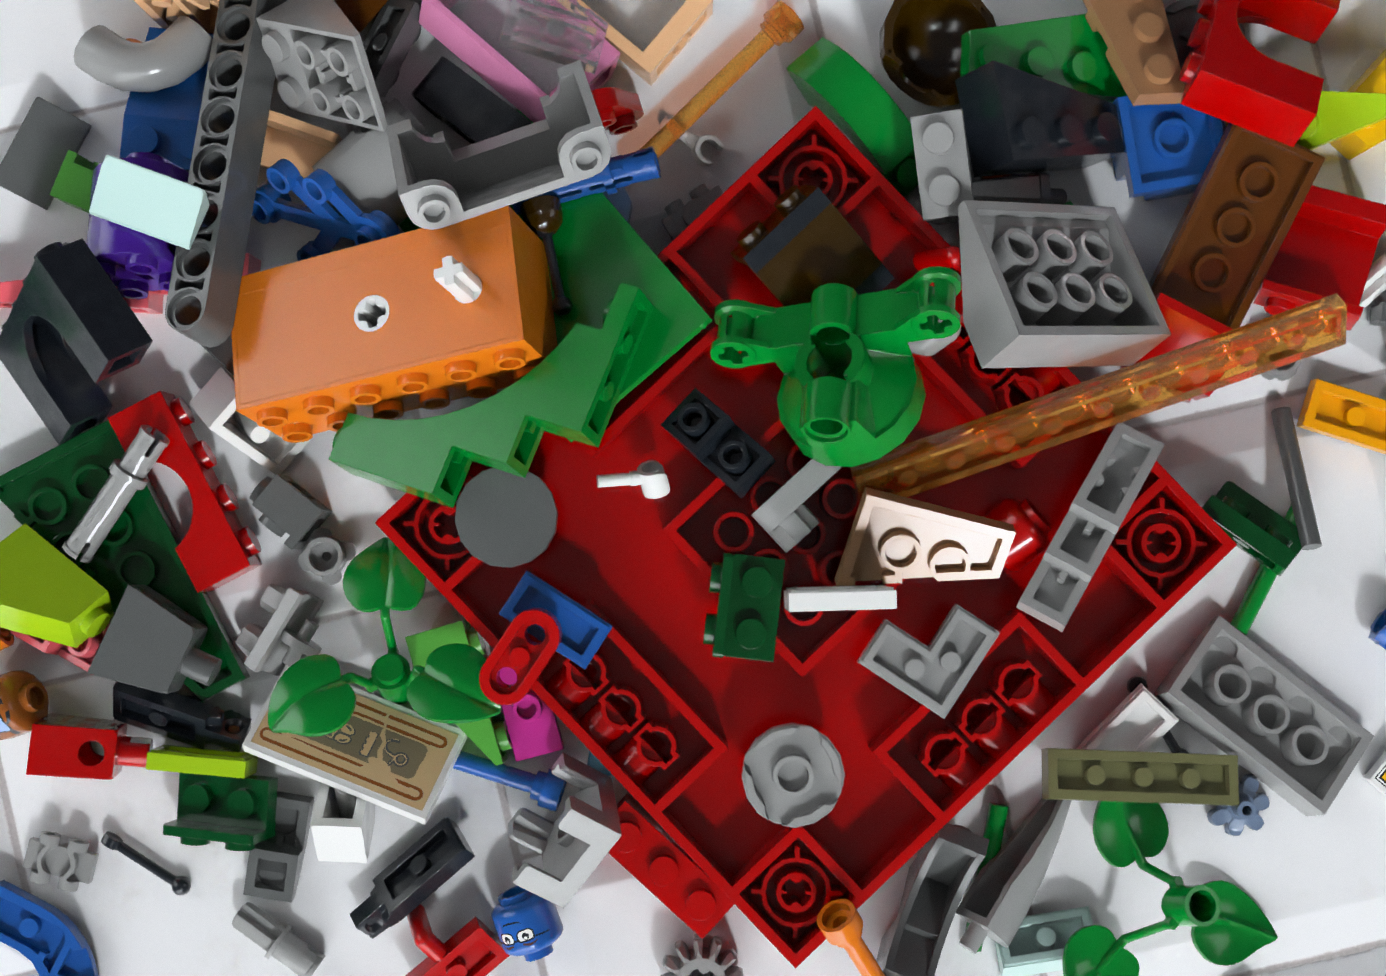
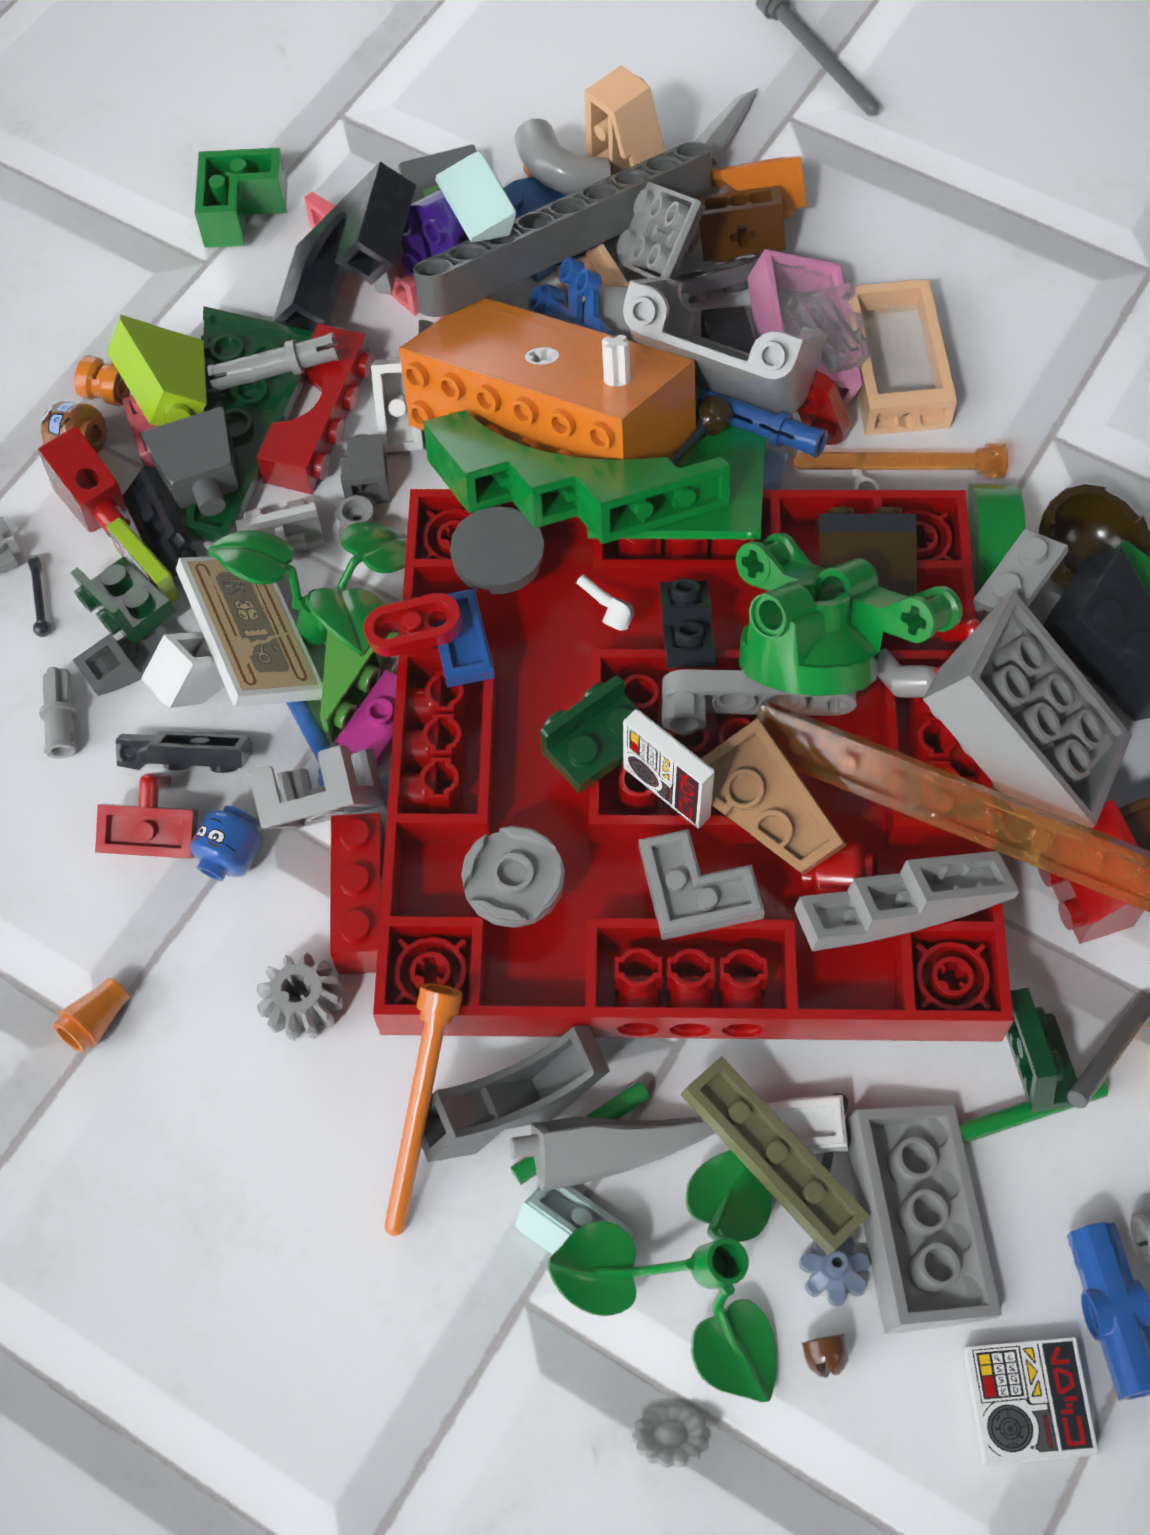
camera: 45 degrees right, 25 degrees down
none -> reddish brown hinge [801,1334,848,1378]

